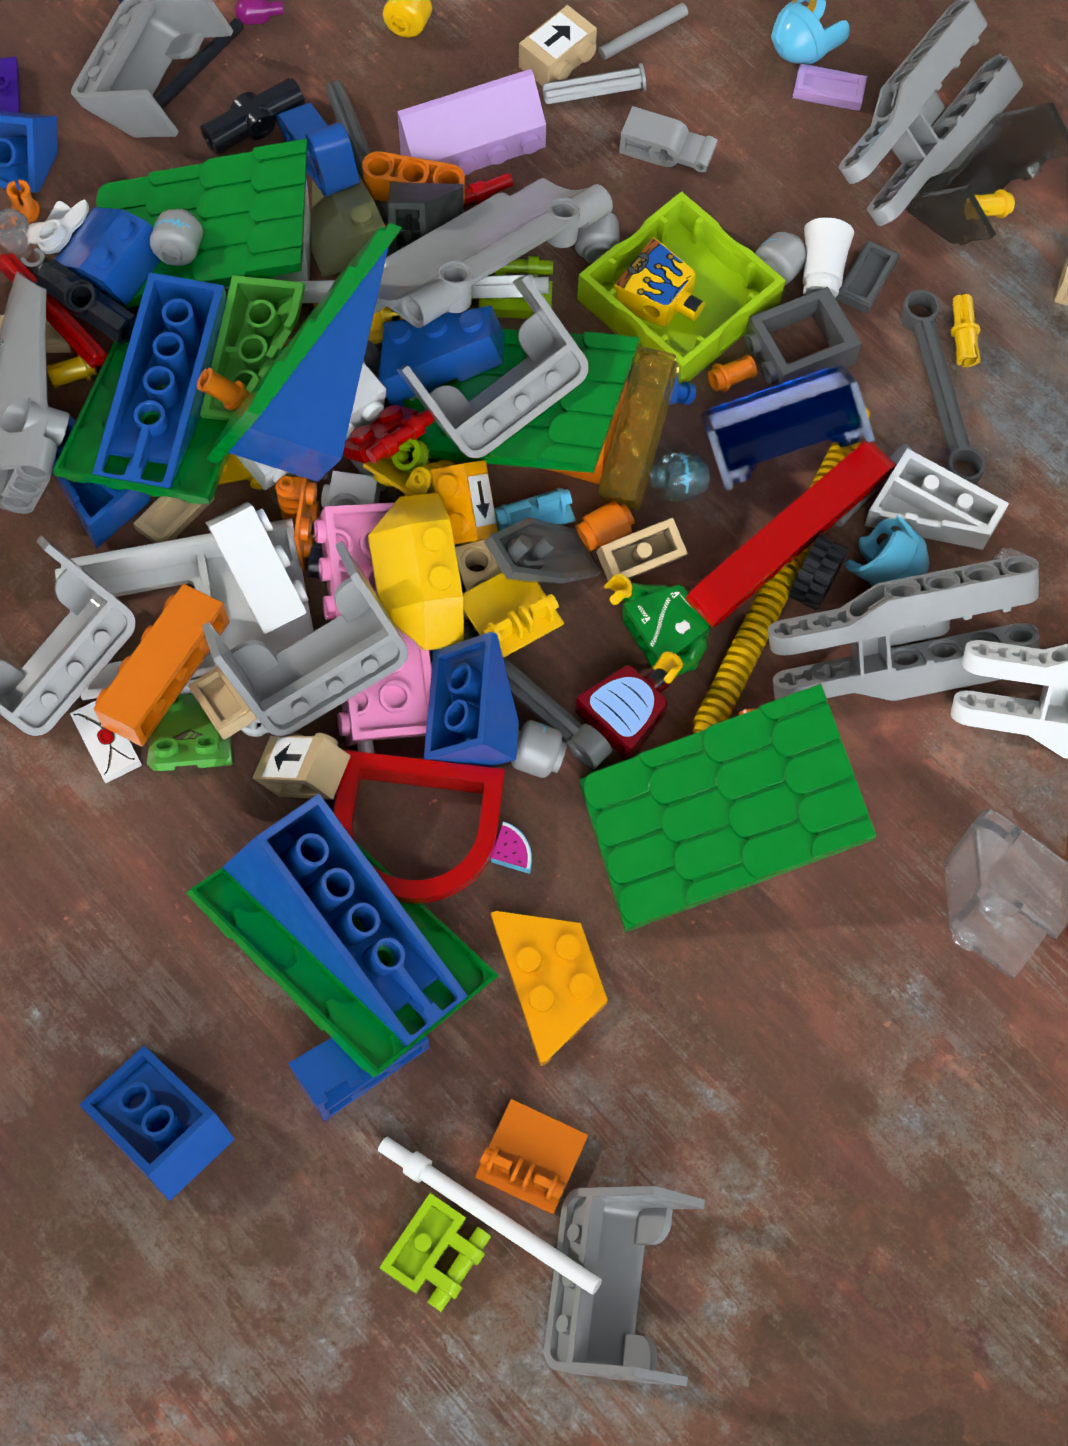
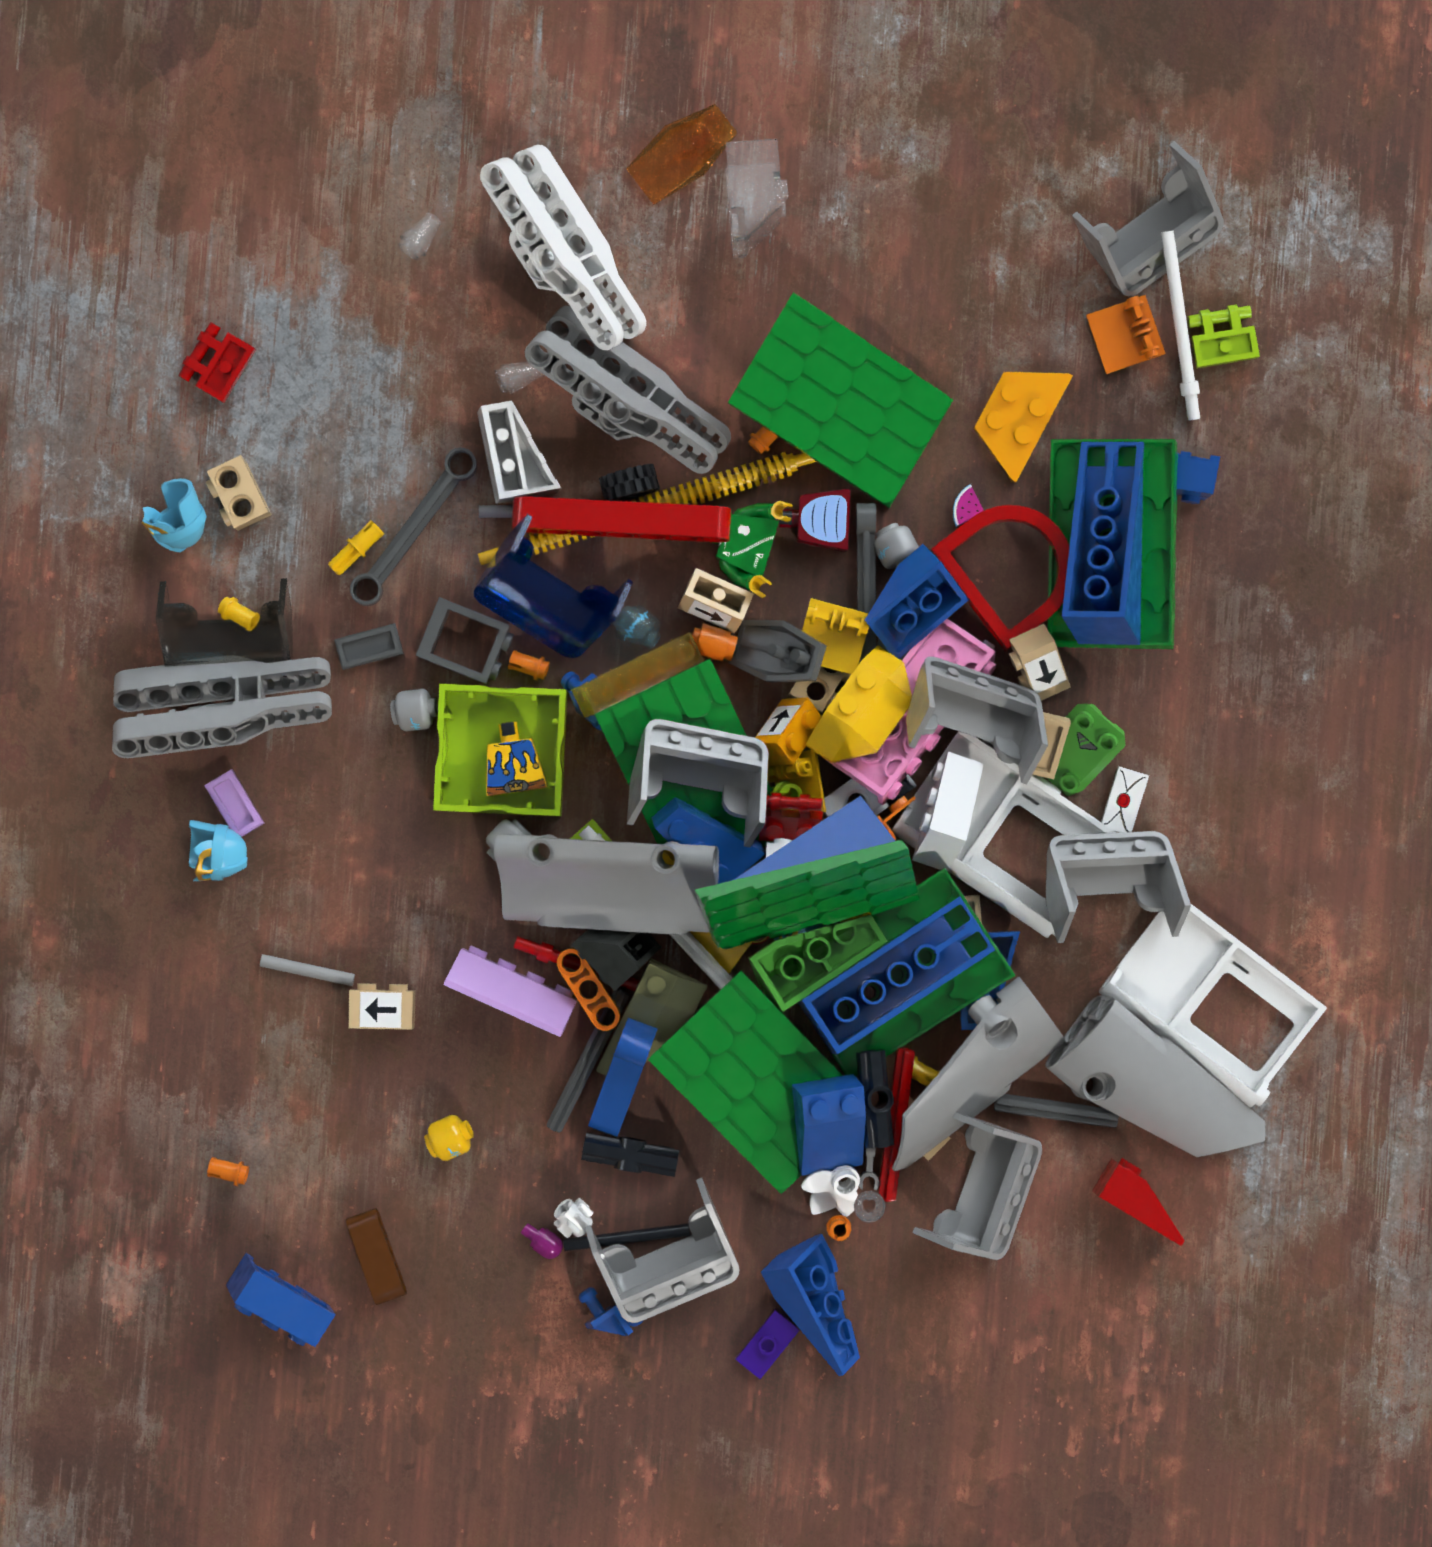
camera: 135 degrees left, 20 degrees up
blue slope [79,1046,235,1201] -> none
orange brick [93,583,230,747] -> none
light grey head [149,209,203,266] -> none
orange pin [197,367,249,411] -> none
medium azure hinge [494,487,575,531] -> none
axle [542,63,646,104] -> none
light grey piece [619,106,718,172] -> none
white plant [802,218,854,299] -> none
medium azure helmet [845,514,930,586] -> none
none -> white gear [554,1198,593,1238]

